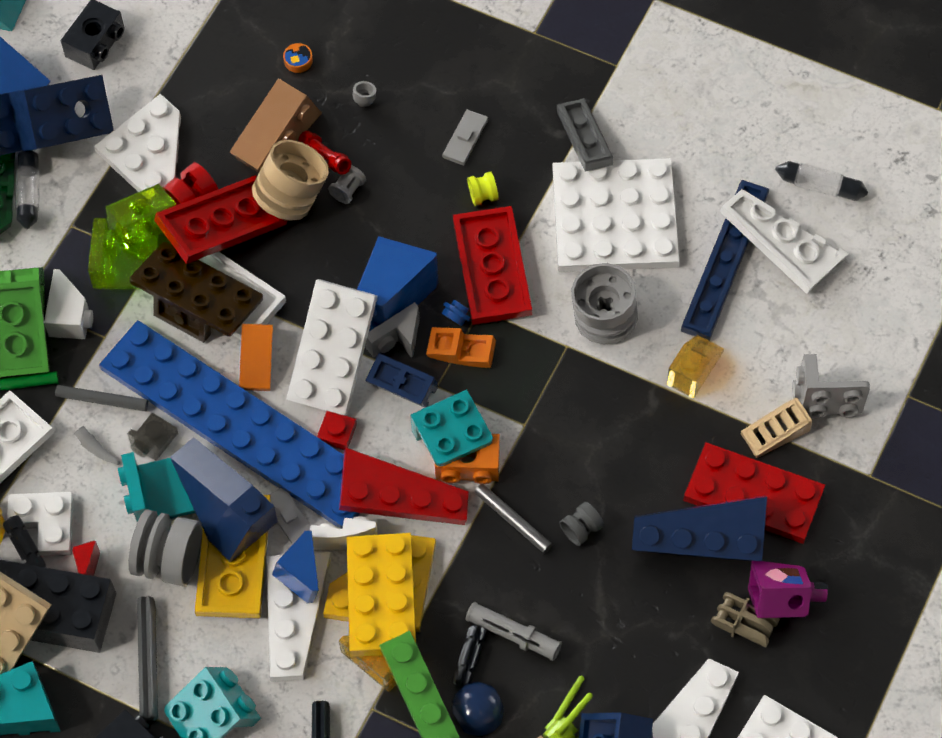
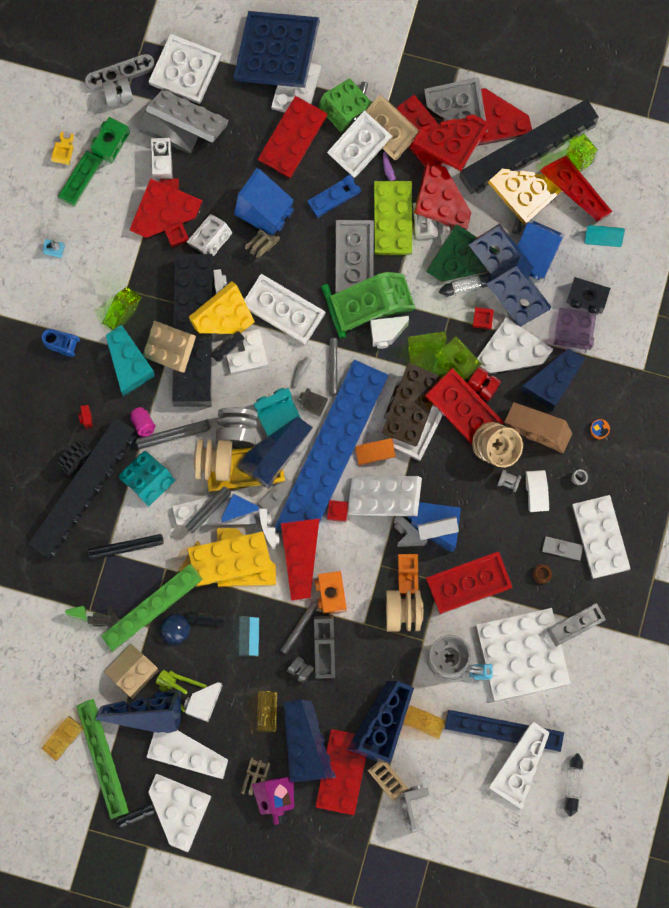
camera: 75 degrees right, 15 degrees up
red slope [72,541,100,576] -> none
red bar [298,131,352,175] -> none
dark blue hinge [365,353,439,408] -> none
teal bracket [410,389,493,467] -> none
blue plate [442,300,471,326] -> none
light grey pin [466,602,562,661] -> none
neon yellow wheel [467,171,498,206] -> none
none -> dark pink brick [130,407,156,436]
none -> white slope [184,683,223,722]
none -> dark grey axle [186,486,231,533]
none -> tan wheel [193,439,232,481]
none -> slope [239,616,259,657]
none -> clear yellow plate [257,691,277,732]
none -> dark grey slope [314,616,335,679]
none -> dark blue wedge [347,681,414,763]
none -> tan wheel [386,590,423,632]
none -> piece [418,516,459,540]
none -> medium azure piece [468,664,493,680]
none -> red plate [473,307,494,330]
none -> dark blue wedge [521,349,585,410]
none -> white slope [526,470,549,512]
none -> reddish brown plate [533,564,552,584]
none -> clear purple bracket [553,308,596,351]
none -> white plate [572,495,630,579]

